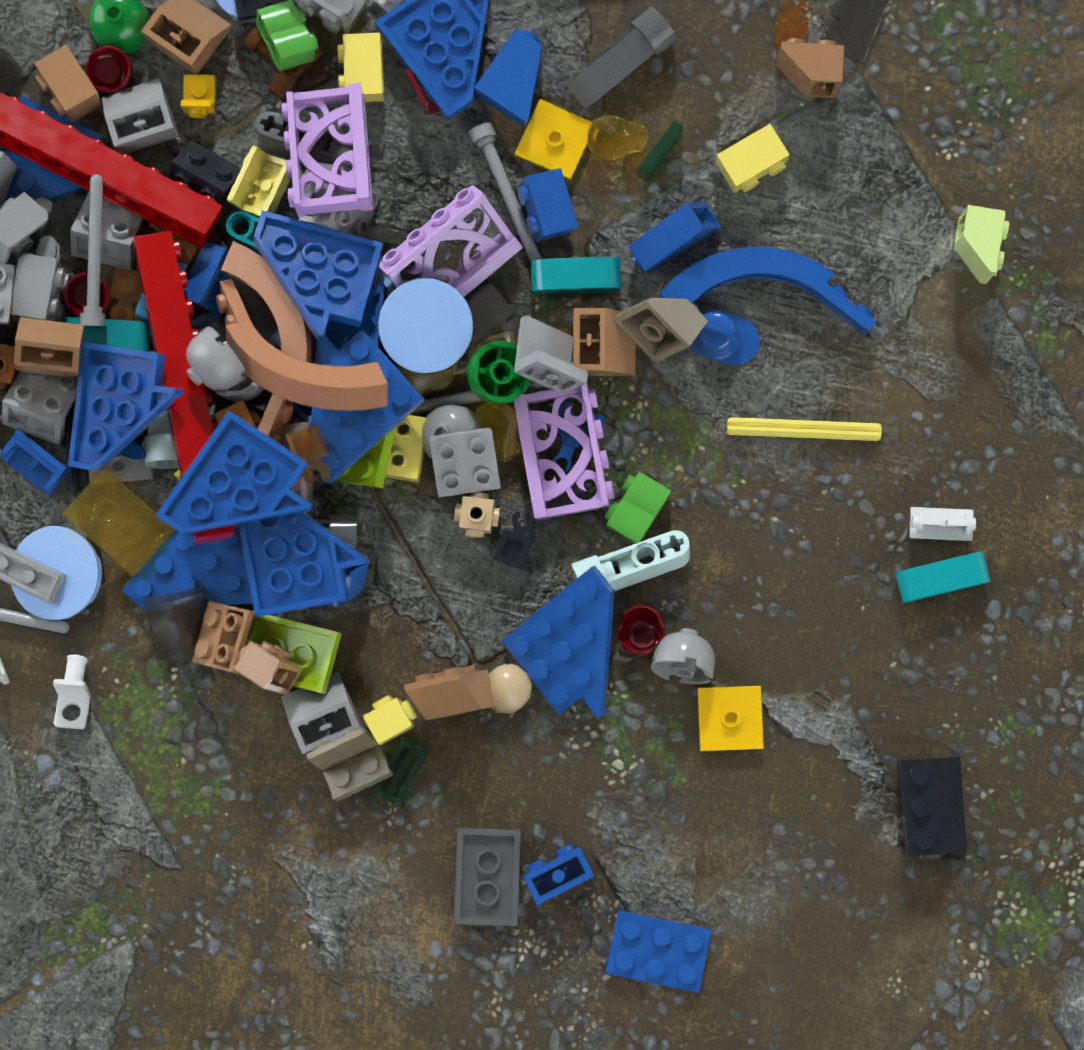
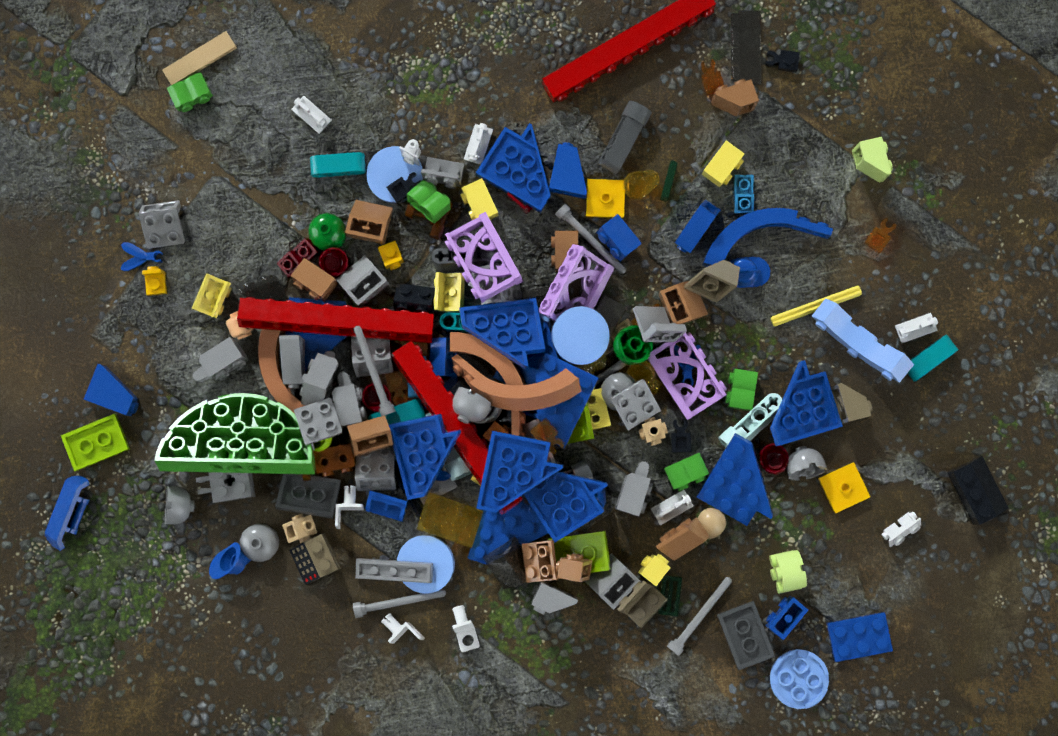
camera: 25 degrees left, 0 degrees up
teal beam [531,257,621,295] -> none
none -> dark red slope [276,238,320,278]
none -> light grey slope [531,581,578,615]
none -> medium nougat brick [551,231,578,272]
none -> light grey hinge [615,461,653,516]
none -> white hinge [651,490,693,525]
none -> bright green brick [663,453,709,491]
none -> light grey piece [667,577,732,656]
none -> dark azure slope [734,175,754,213]
none -> black plate [765,50,800,73]
none -> yellowish green brick [769,550,807,594]
none -> blue wing [770,360,843,447]
none -> light blue tile [770,649,829,709]
none -> light blue brick [812,298,914,382]
none -> dark tan slope [831,383,872,424]
none -> clear orange plate [864,218,896,254]
none -> white hinge [881,512,921,547]

